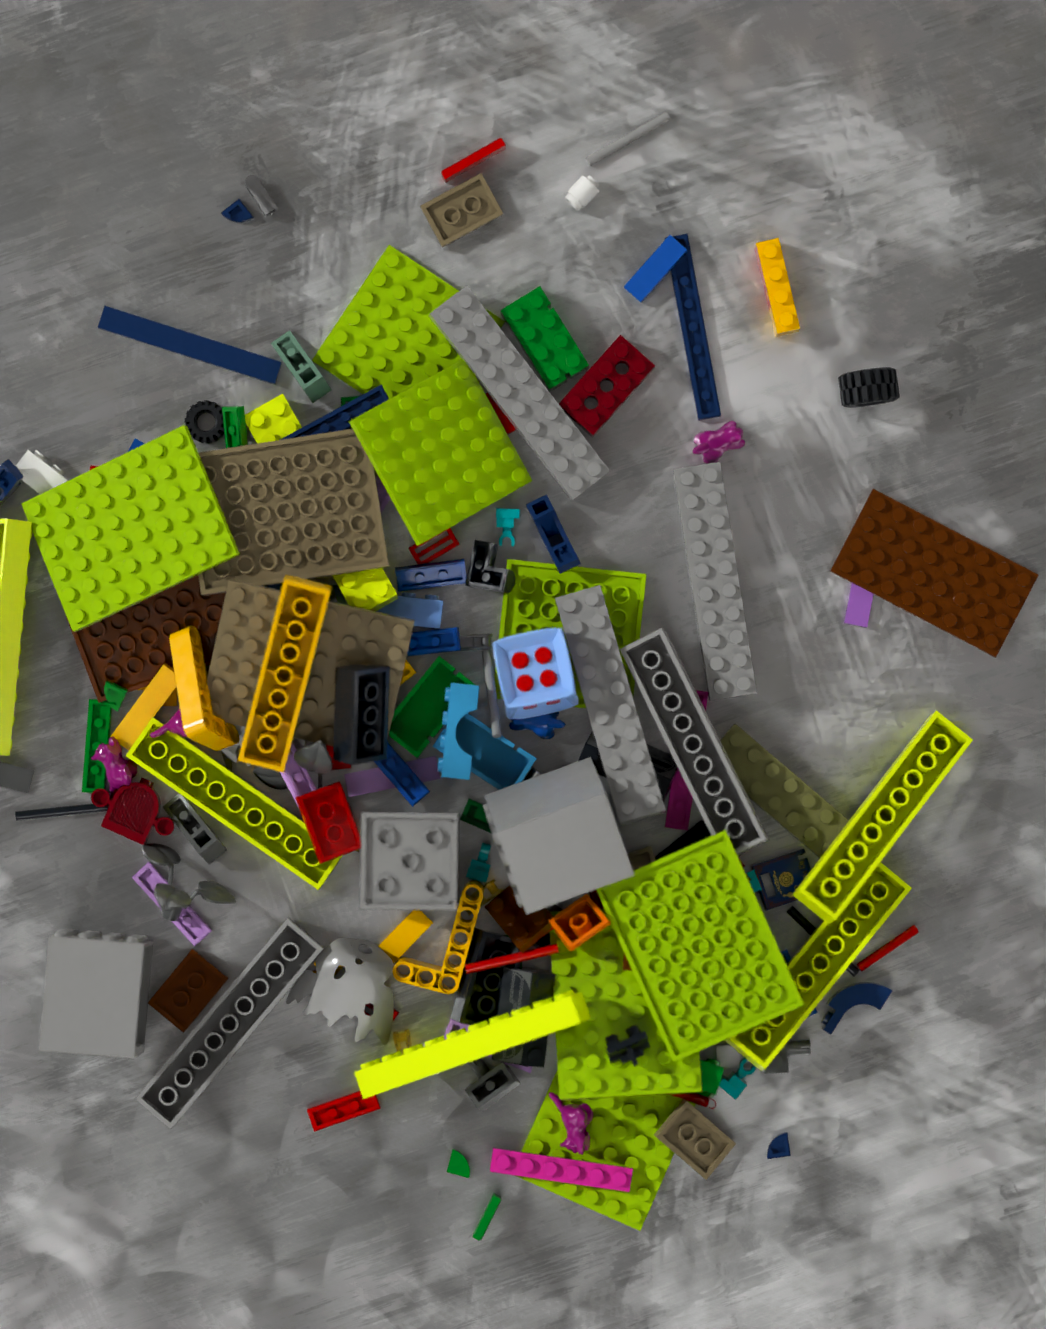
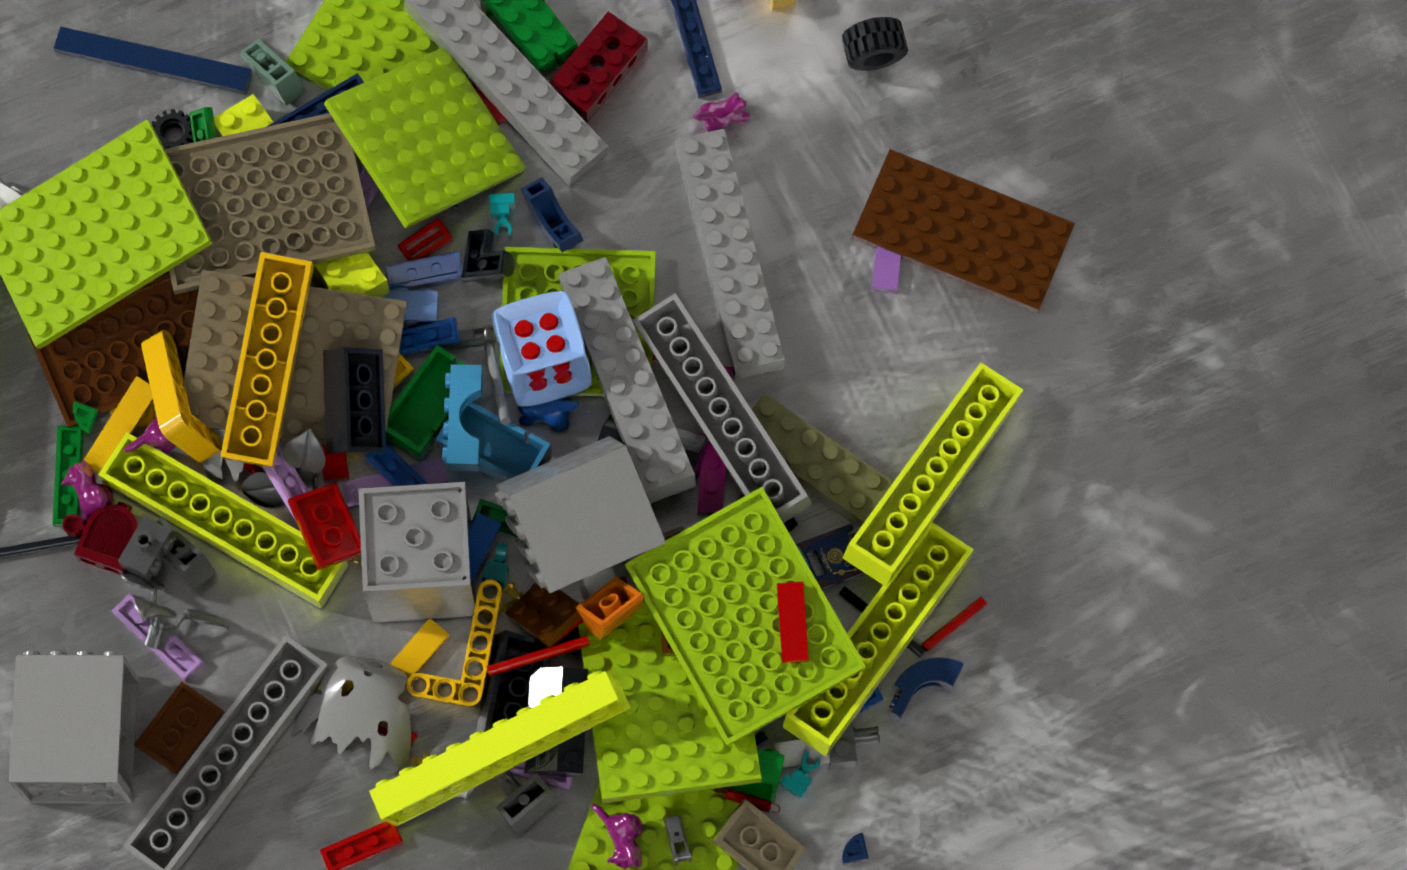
camera: 10 degrees left, 15 degrees down
black hips [605,1025,650,1067] -> none
none -> dark grey brick [118,516,175,581]
none -> blue tile [463,513,502,587]
none -> flat silver bar [664,815,692,866]
none -> red tile [777,582,809,664]

